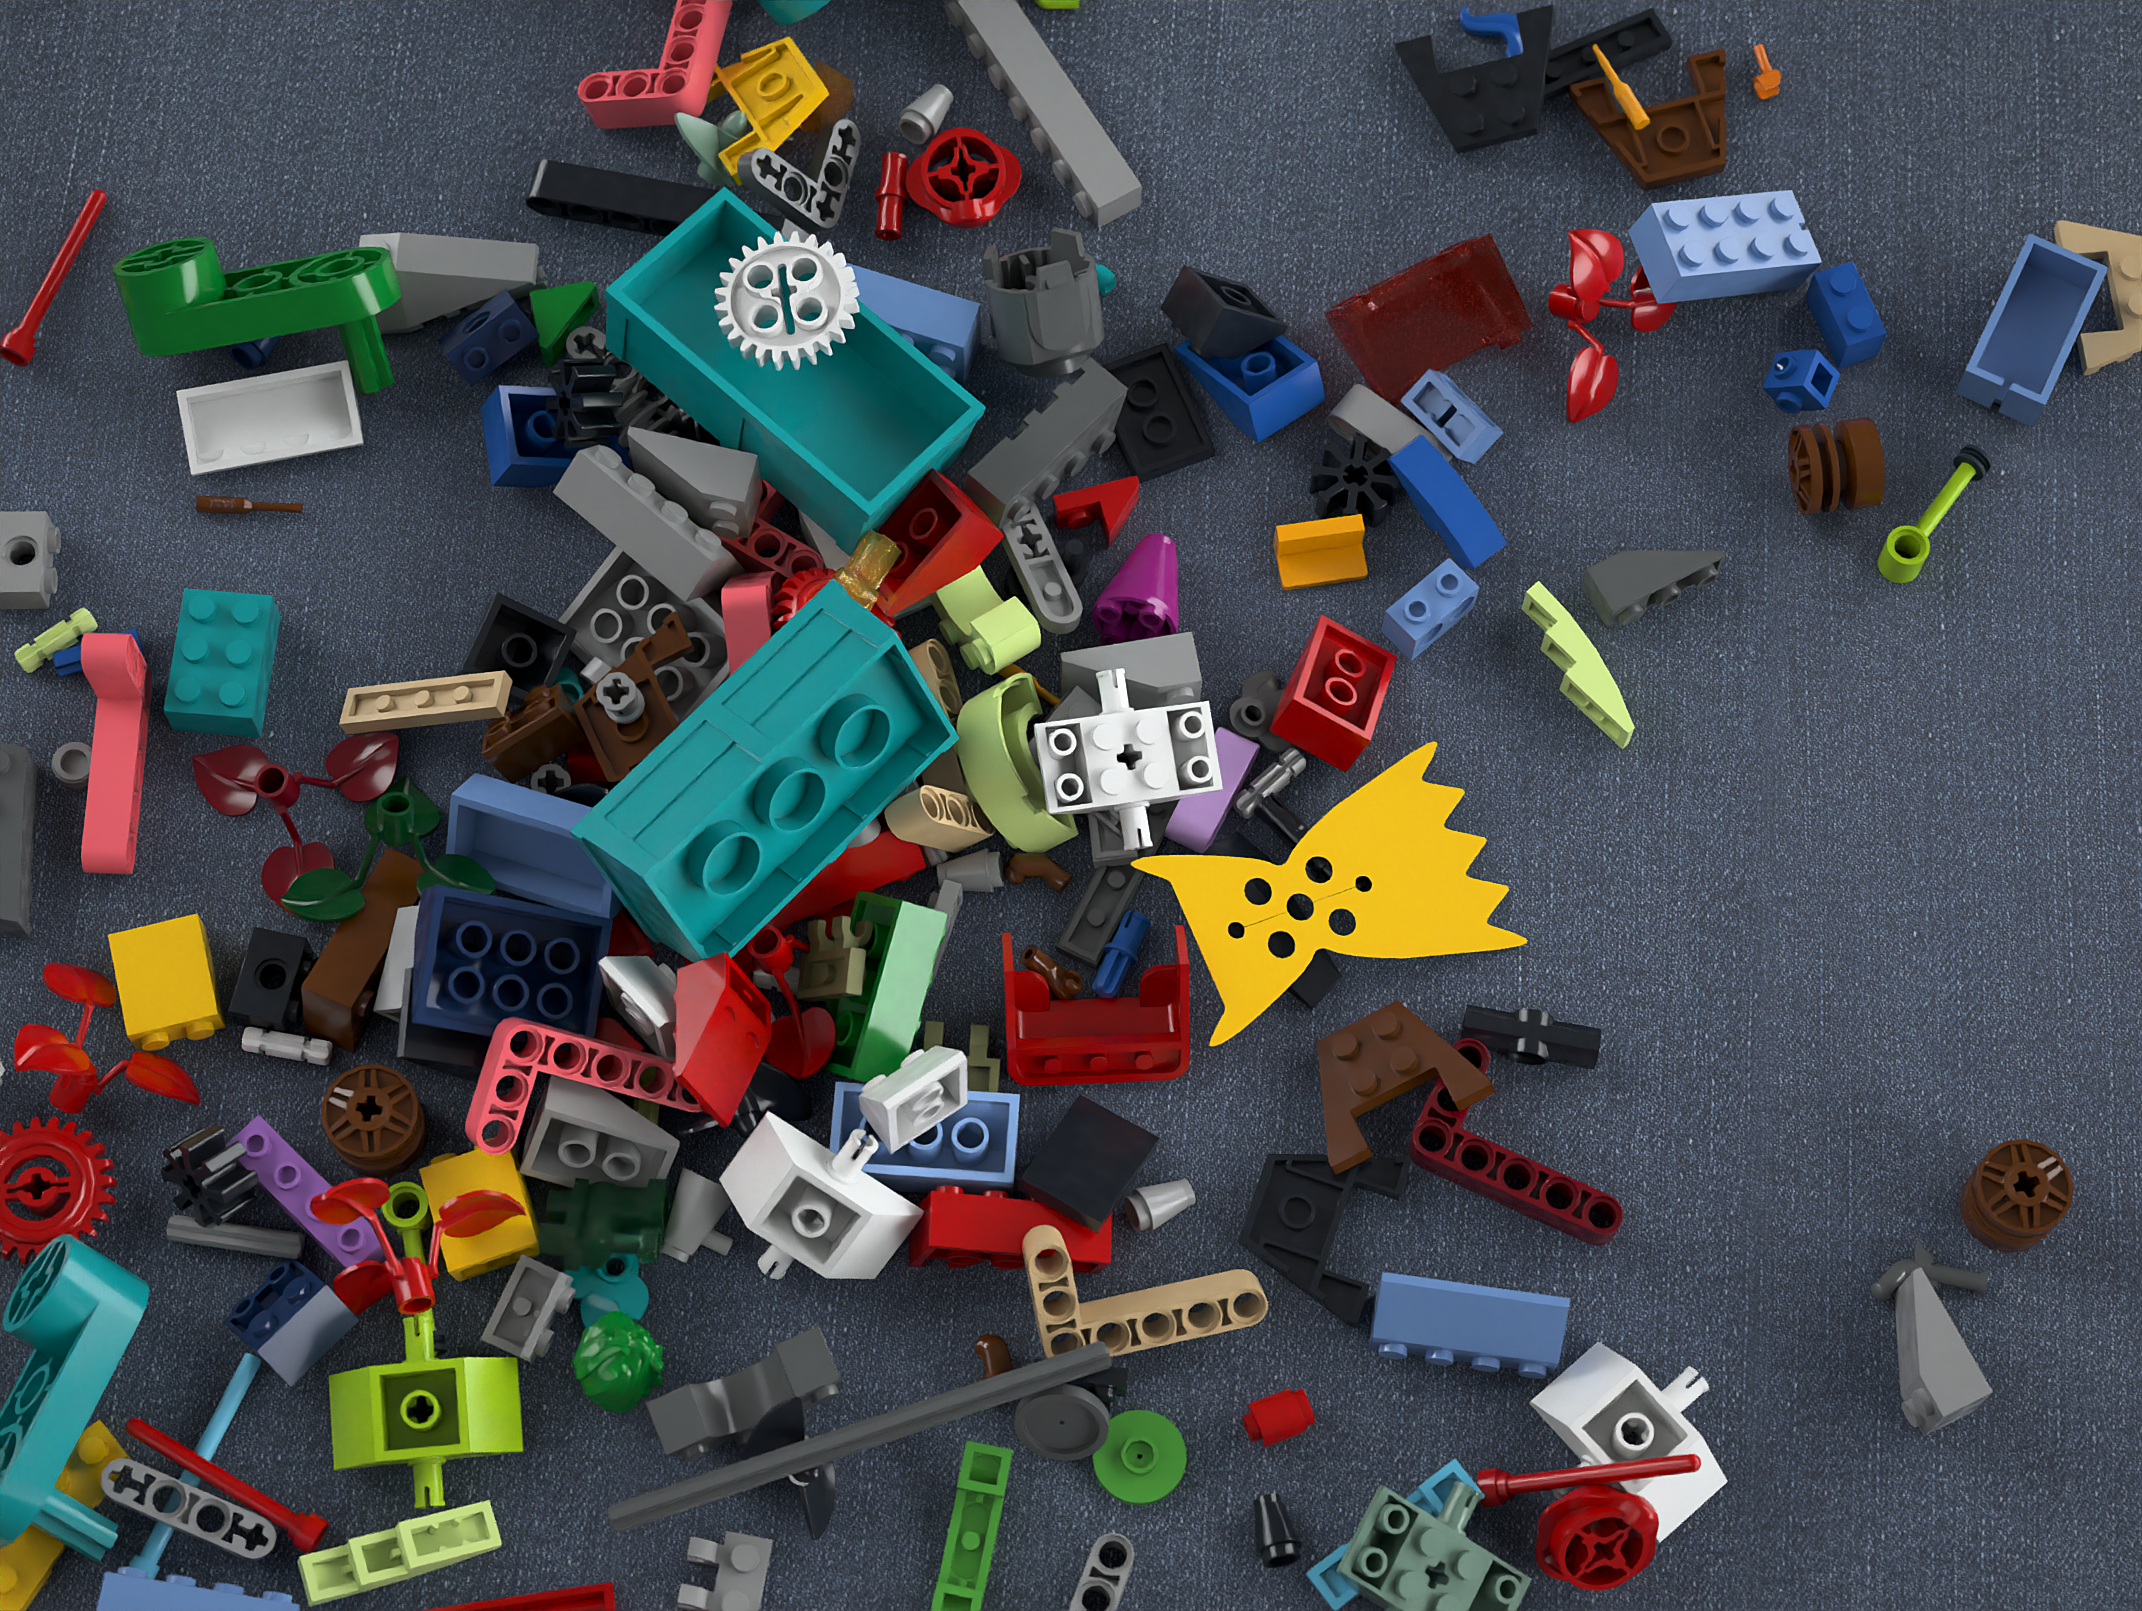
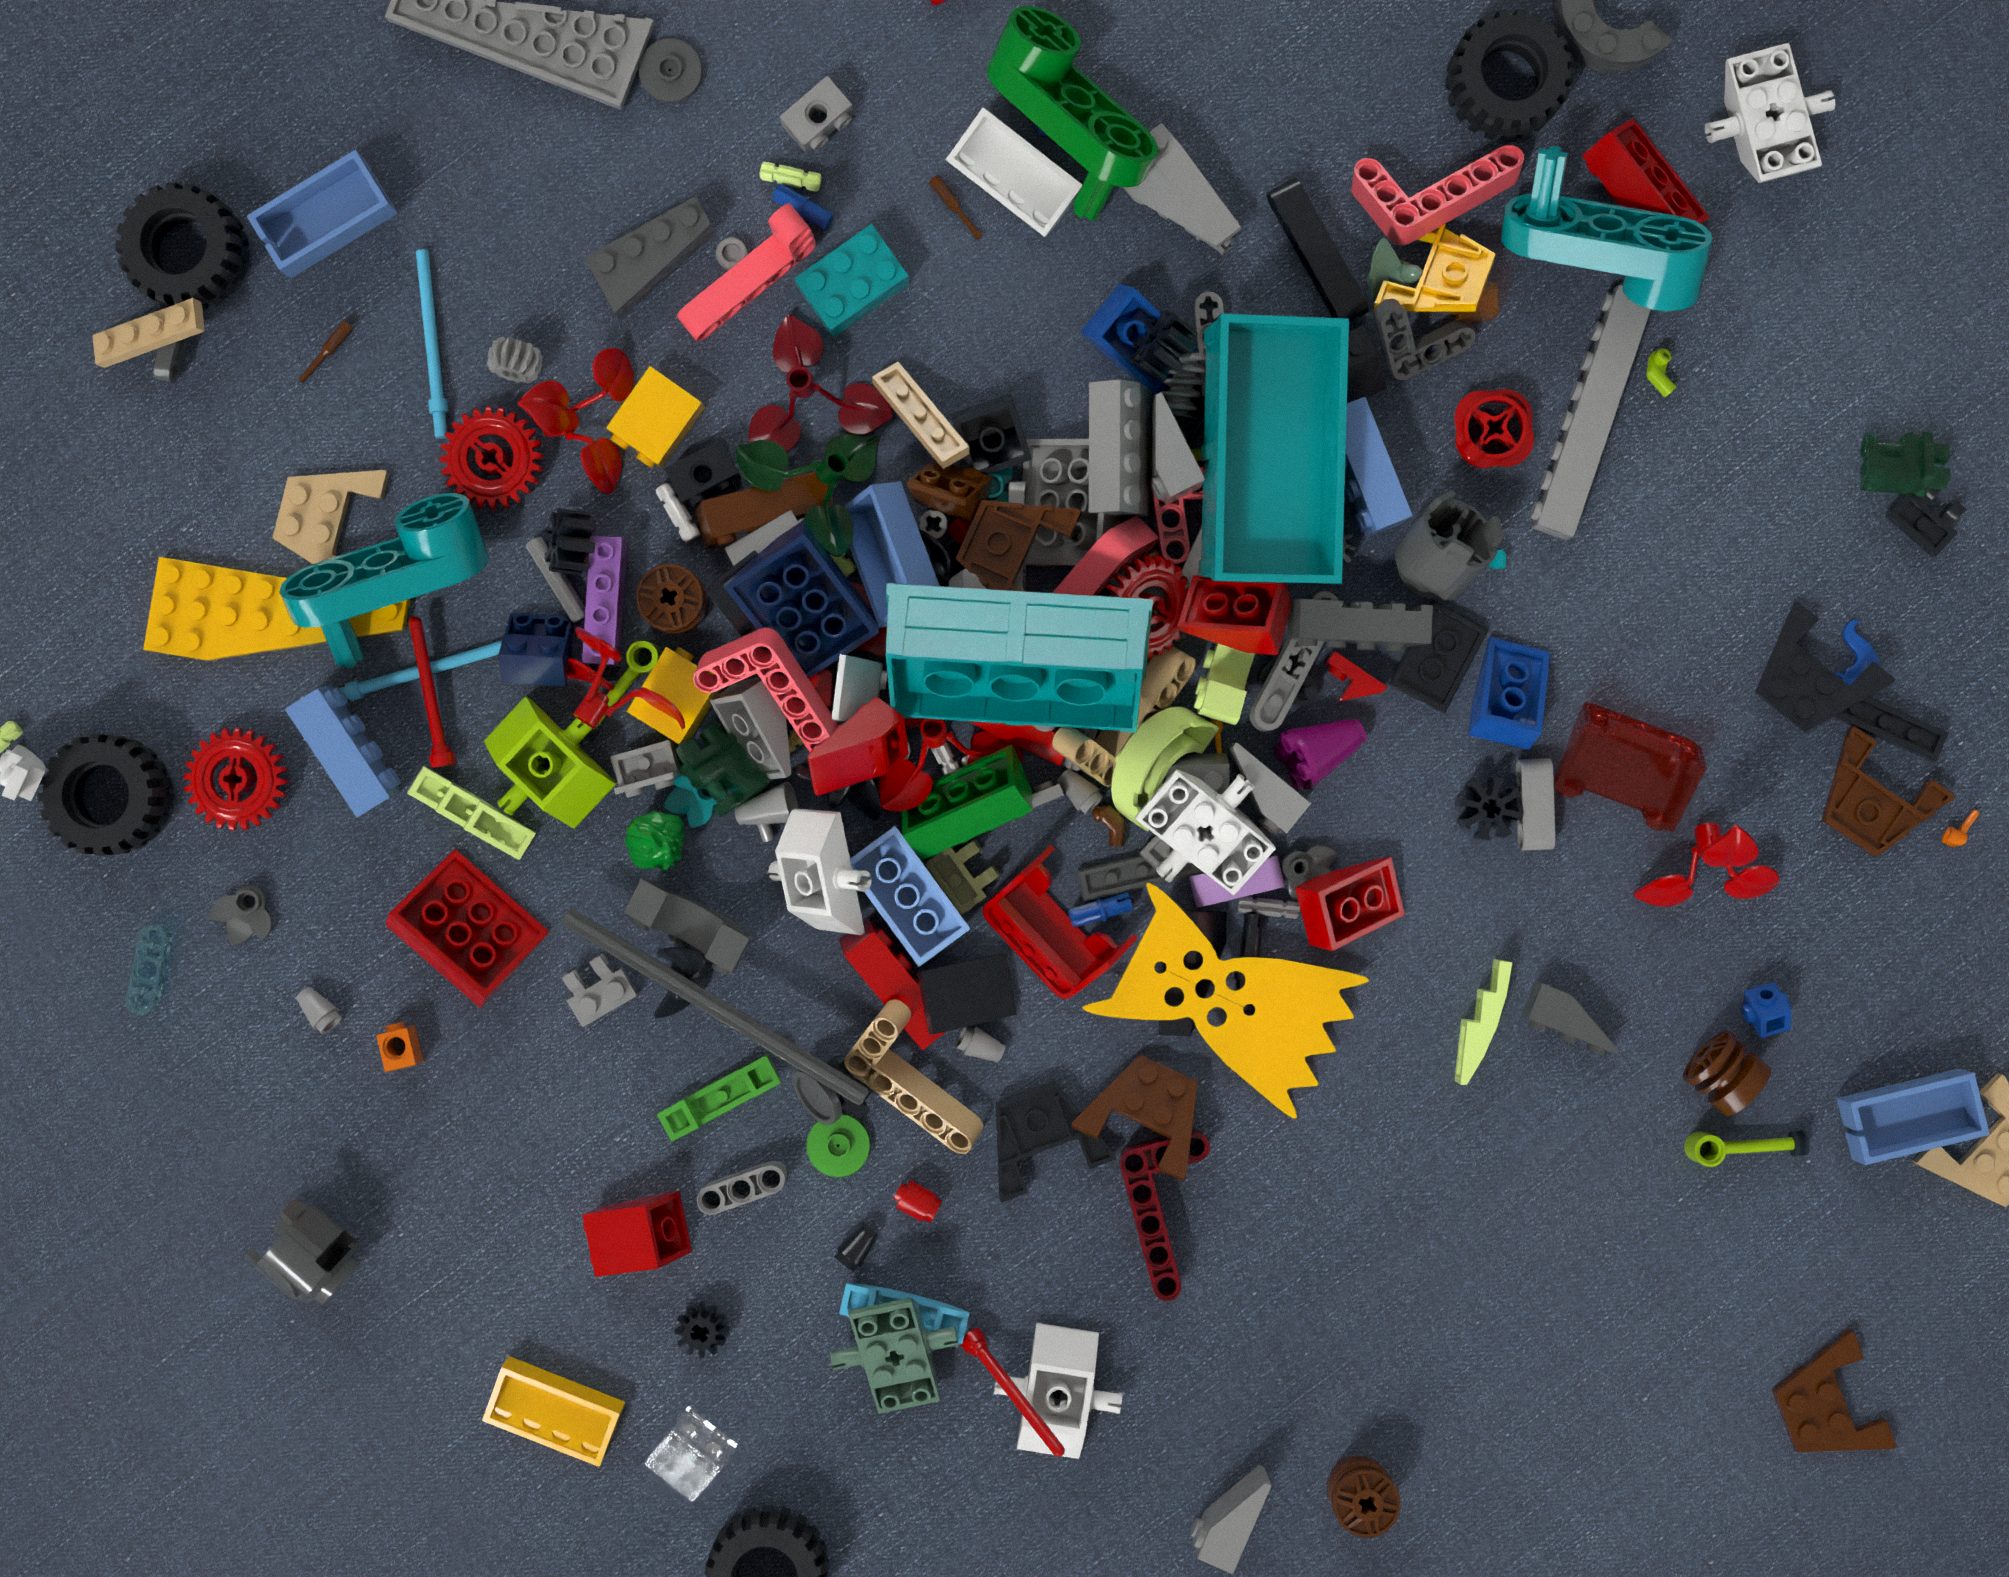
camera: 50 degrees right, 20 degrees up
light grey beam [101,1458,276,1561] -> none
dark blue brick [437,289,540,387] -> none
green slope [530,281,600,368] -> none
light grey bush [596,672,645,724] -> none
white gear [714,231,860,371] -> none
olive plate [797,916,874,1002] -> none
clear yellow piece [827,530,902,611] -> none
white slope [859,1045,968,1154] -> none
red pin [875,152,908,241] -> none
light grey cone [898,84,954,145] -> none
reddish brown arm [974,1334,1013,1381] -> none
reddish brown arm [1020,945,1083,999] -> none
black slope [1160,265,1288,360] -> none
light orange panel [1273,514,1368,590] -> none
medium blue slope [1369,1272,1570,1379] -> none
medium blue brick [1381,558,1479,661] -> none
blue slope [1387,435,1507,568] -> none
medium blue brick [1400,369,1504,464] -> none
black piece [1460,1004,1602,1070] -> none
red piece [1535,1484,1659,1591] -> none
light orange piece [1592,44,1650,130] -> none
medium blue piece [1628,190,1822,304] -> none
blue brick [1805,261,1887,369] -> none
dark grey piece [1871,1239,1989,1301] -> none

